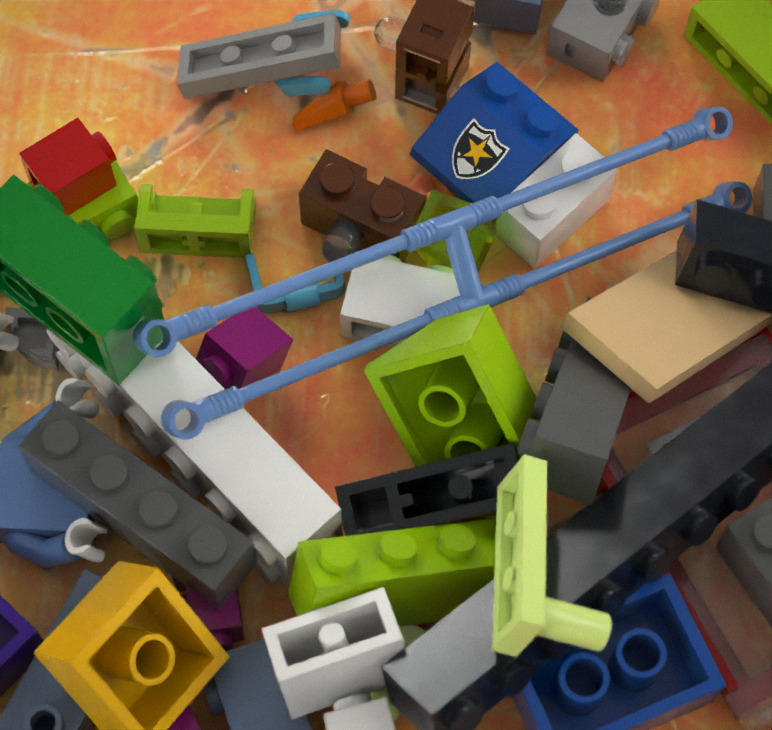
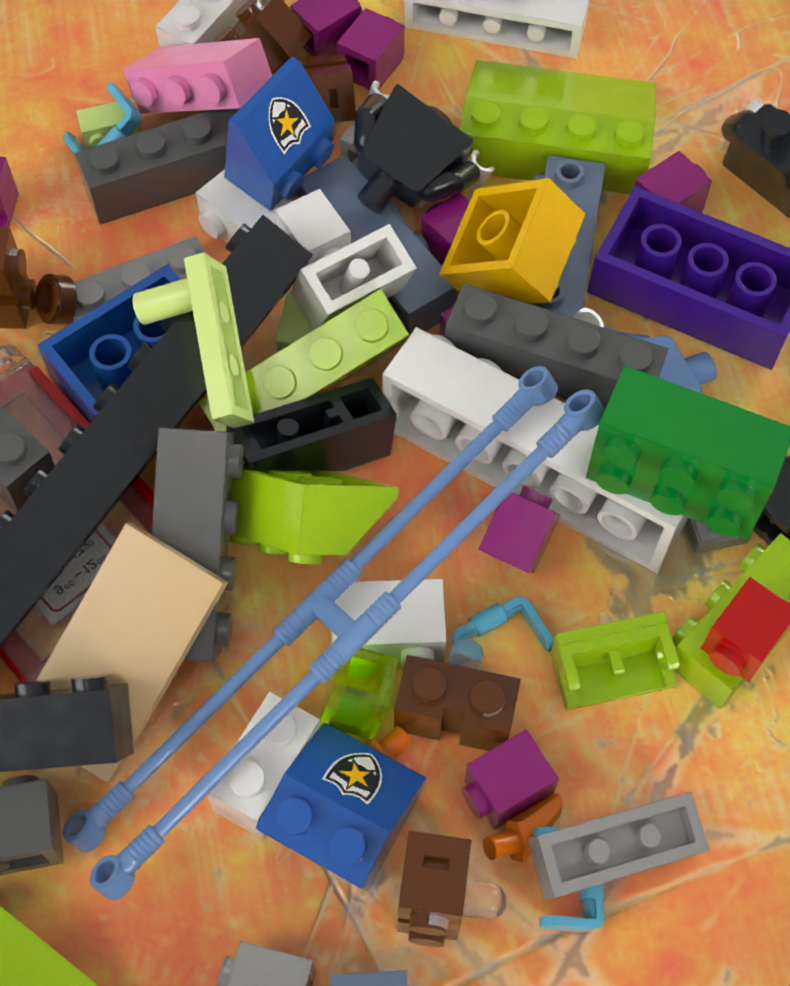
camera: 165 degrees right, 5 degrees down
none -> magenta brick [462,729,559,830]

